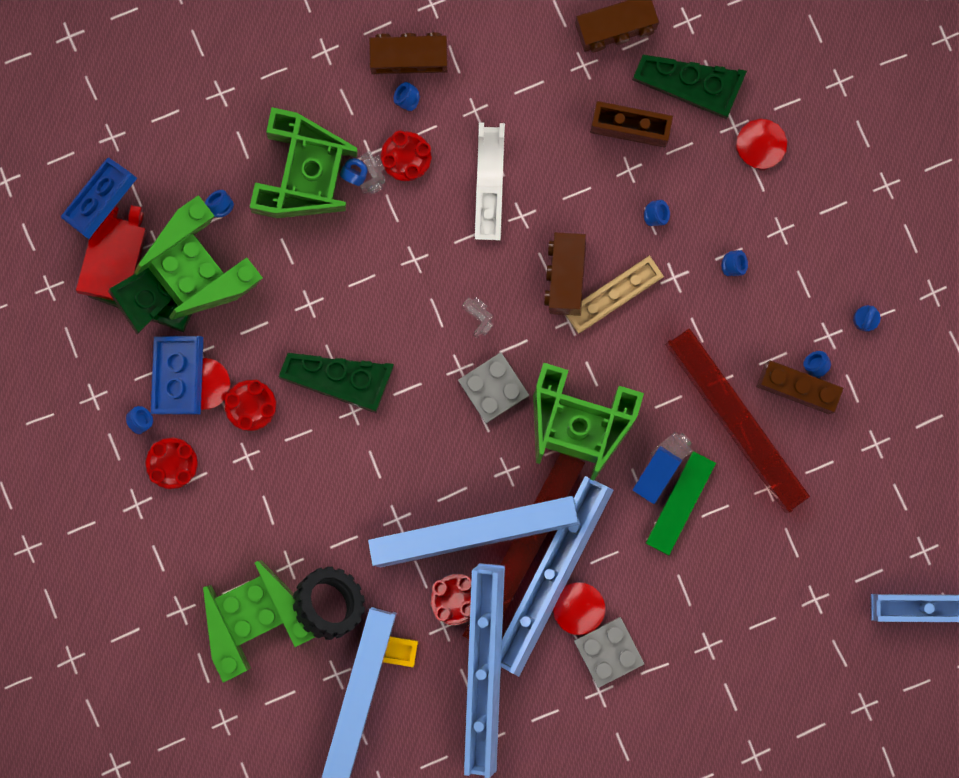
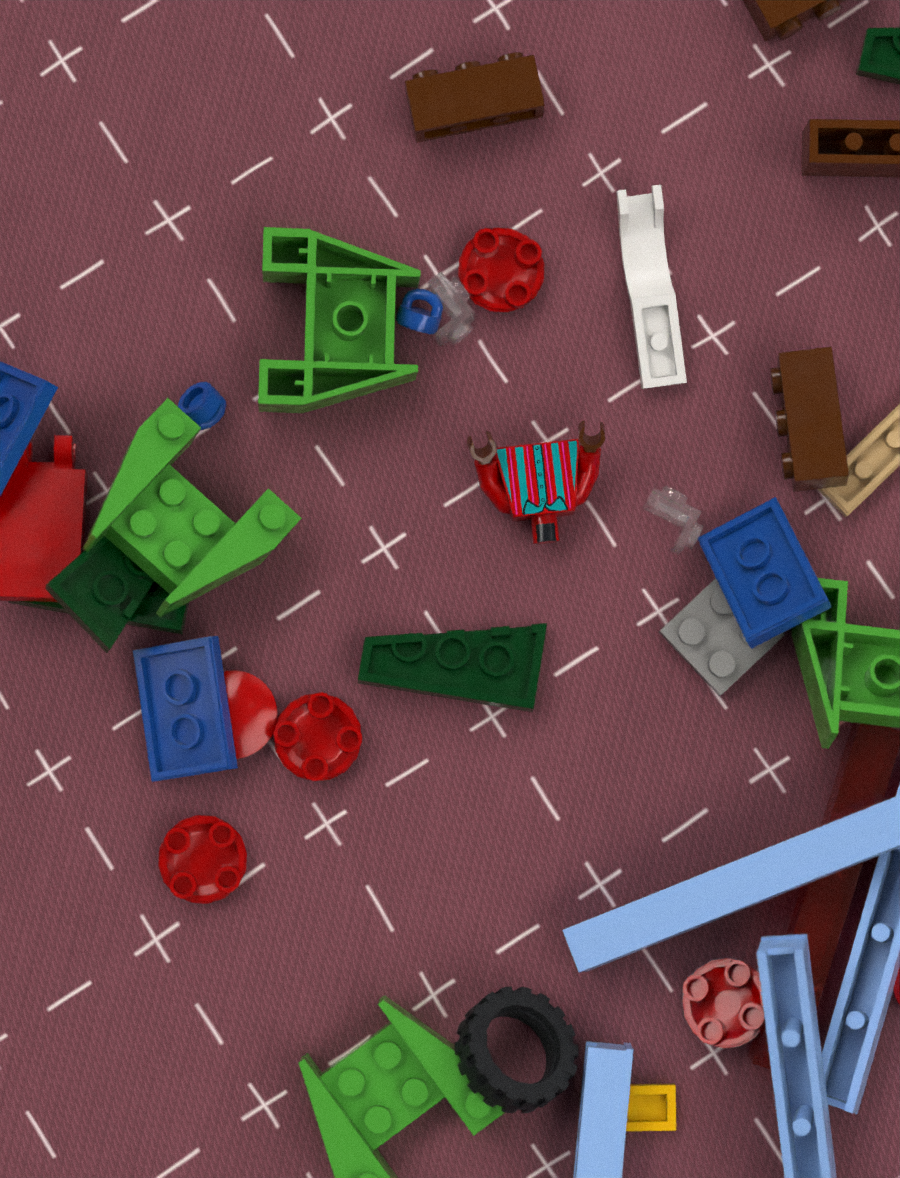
camera: 10 degrees left, 0 degrees up
blue tile [126,406,153,434] -> none
blue tile [393,82,420,111] -> none
none -> torso [467,420,605,544]
none -> blue tile [697,497,832,649]

